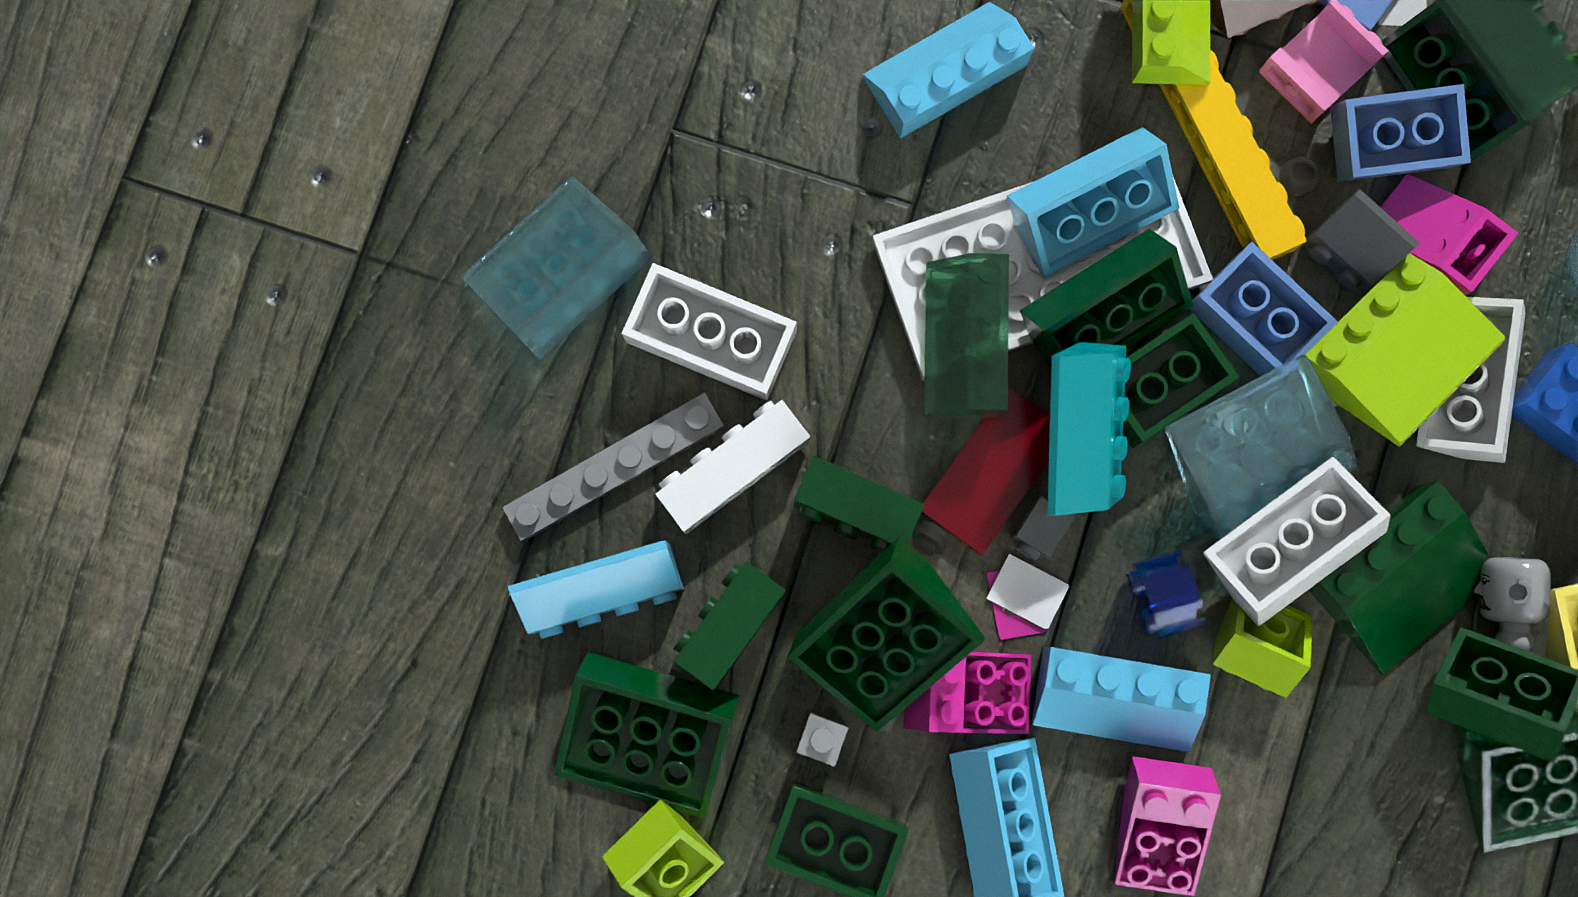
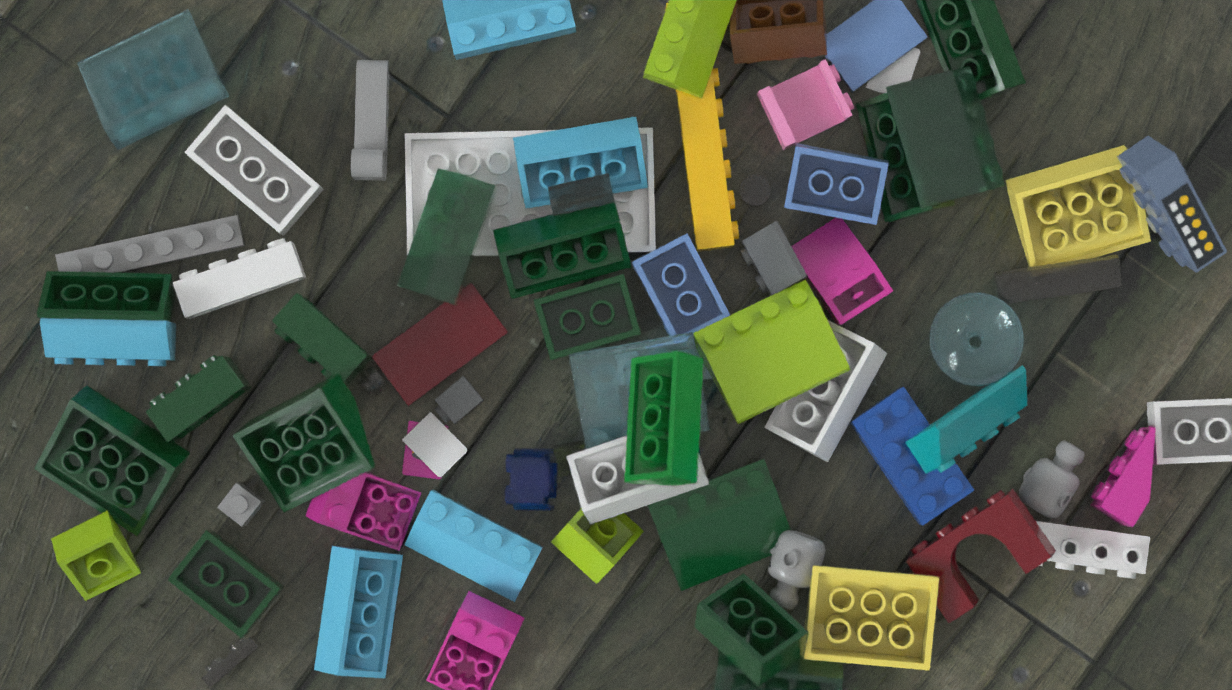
camera: 15 degrees right, 5 degrees up
teal slope [1048,342,1131,515] -> none
none -> dark green slope [37,271,175,322]
none -> light grey beam [351,60,389,181]
none -> clear smoke plate [548,173,615,216]
none -> green slope [624,351,704,486]

